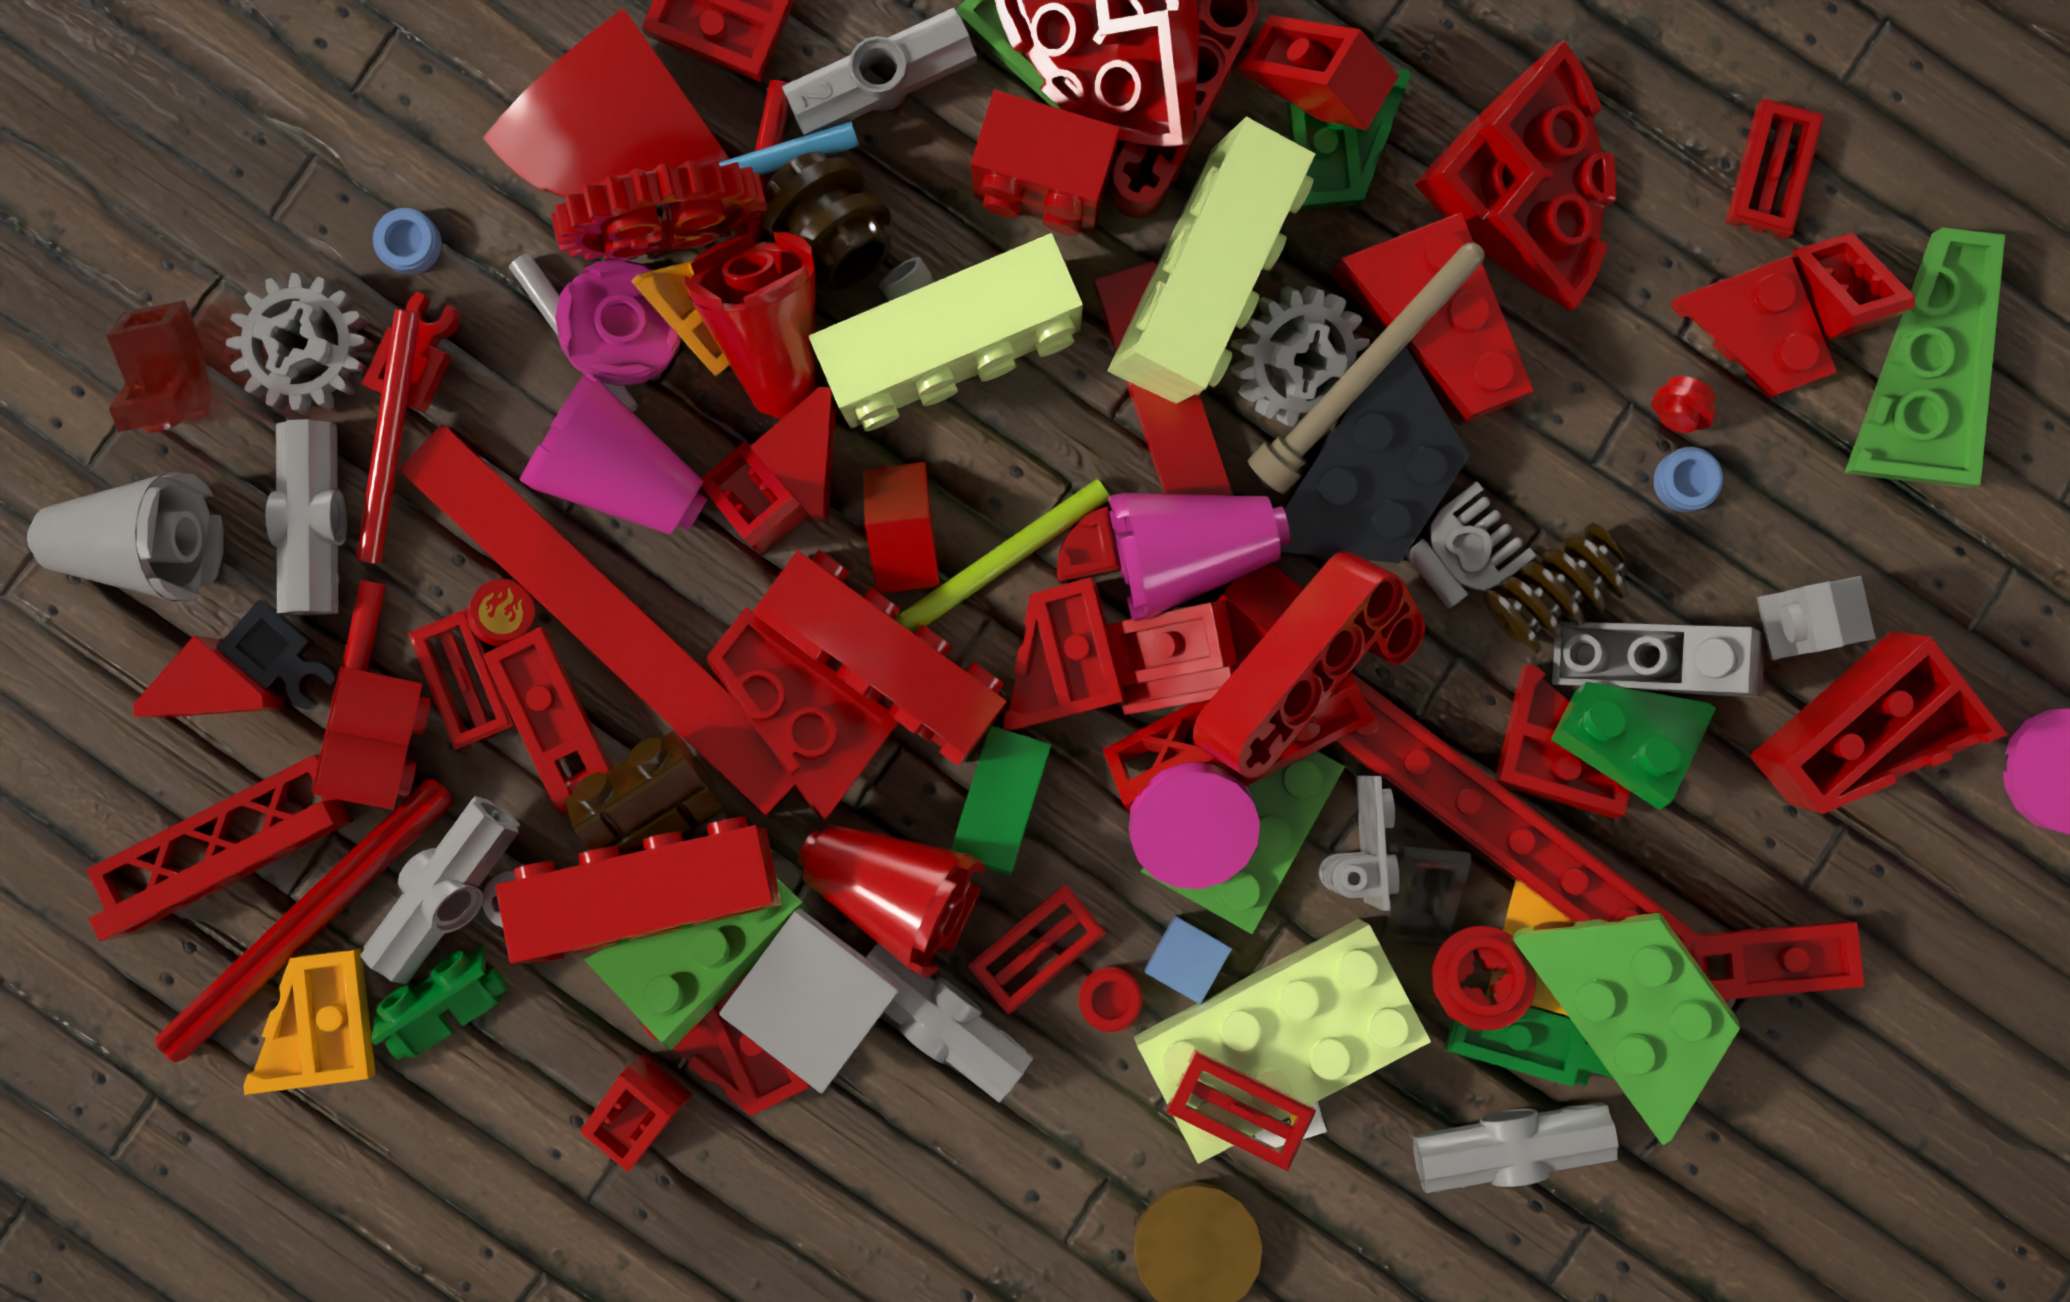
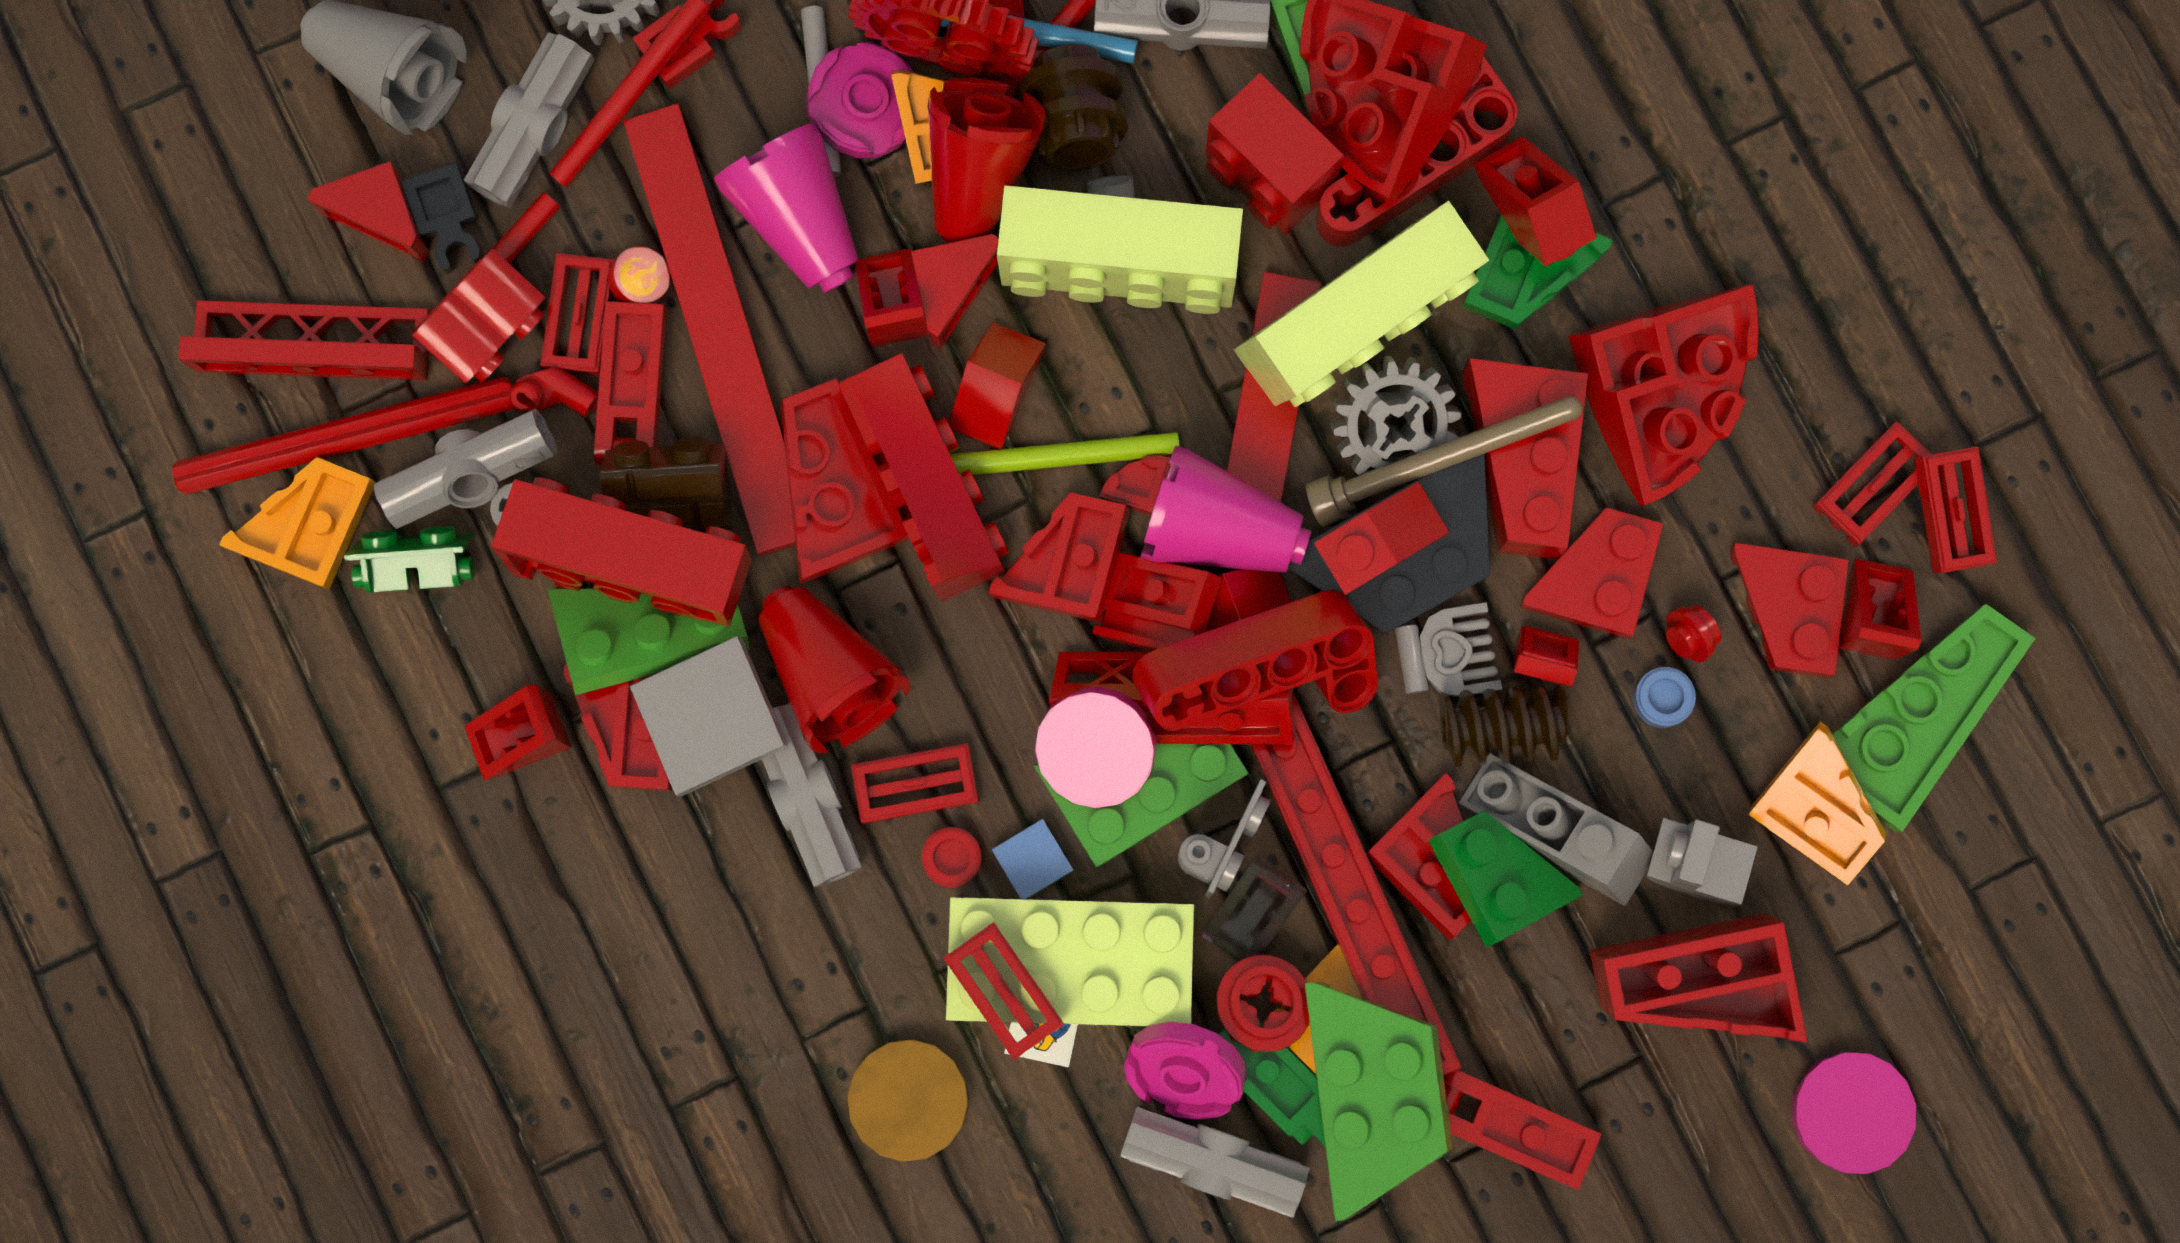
camera: 30 degrees right, 5 degrees down
green slope [951,726,1052,876] -> none
none -> red arm [510,367,598,418]
none -> dark pink tile [1124,1022,1247,1120]
none -> red slope [1314,481,1450,595]
none -> red tile [1514,626,1579,687]
none -> red wing [1520,507,1663,639]
none -> light orange wing [1748,721,1886,885]
none -> red tile [1914,446,1997,573]

